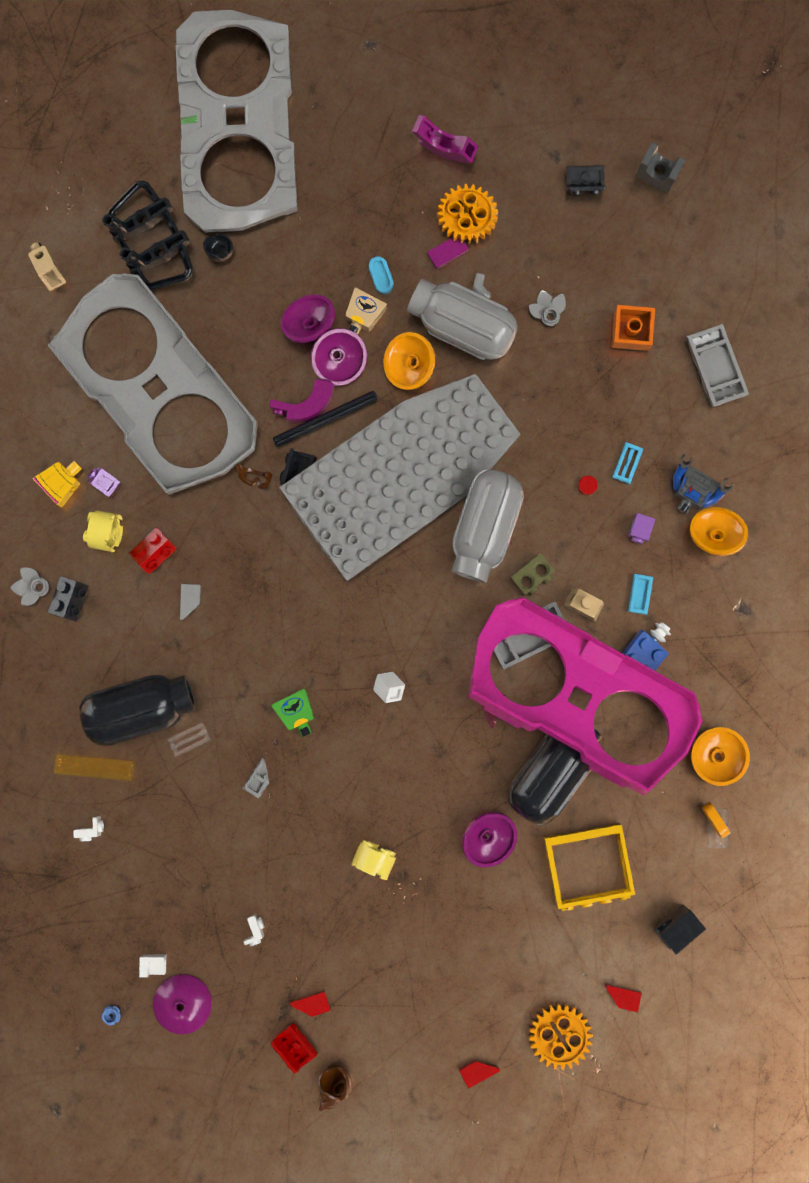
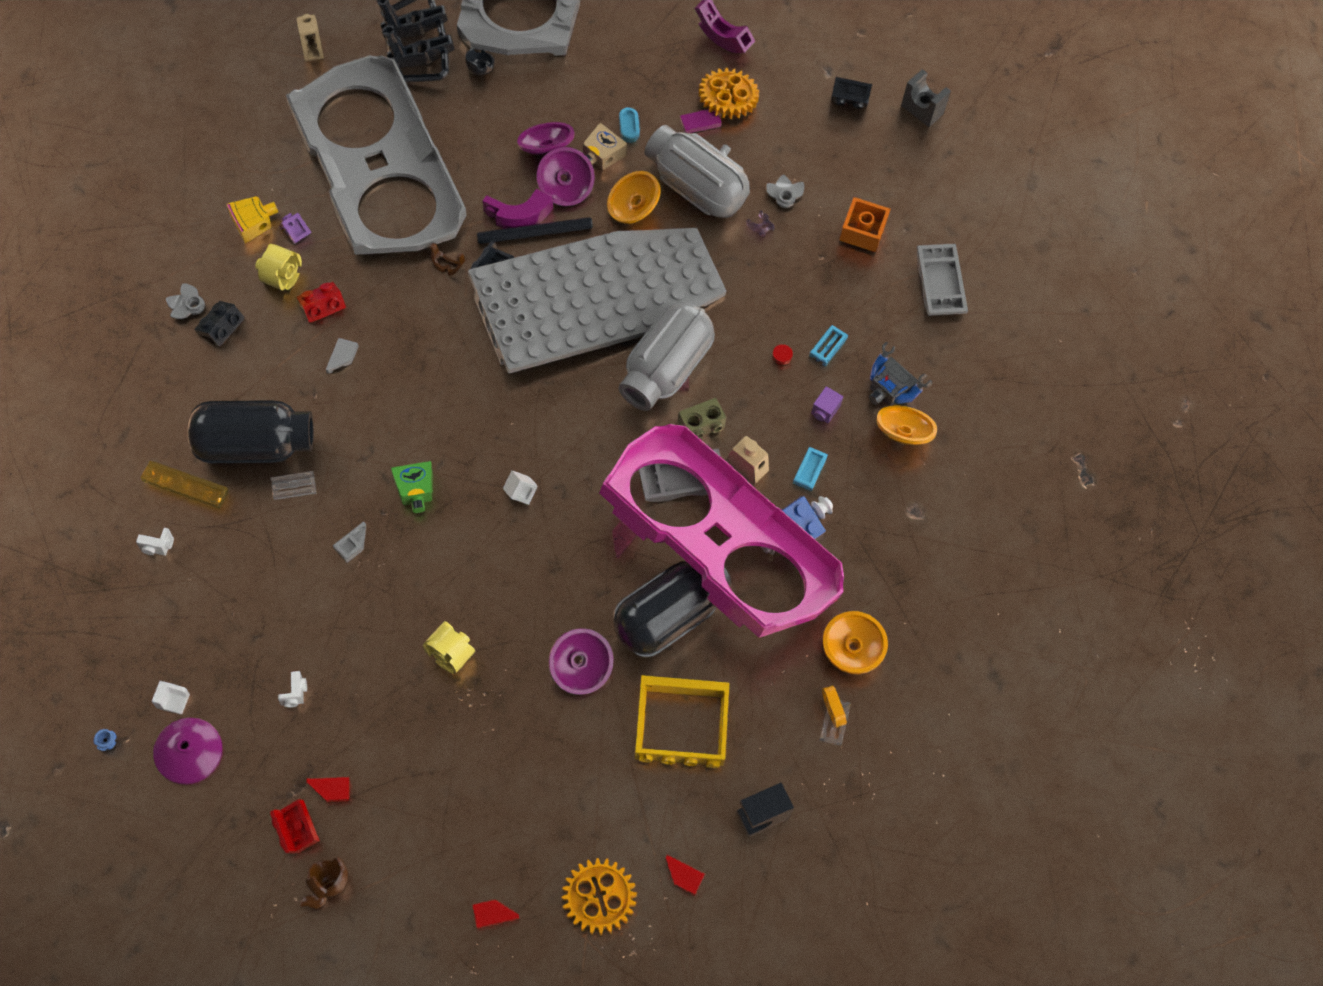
camera: 10 degrees right, 20 degrees down
none -> piece [746,210,775,237]

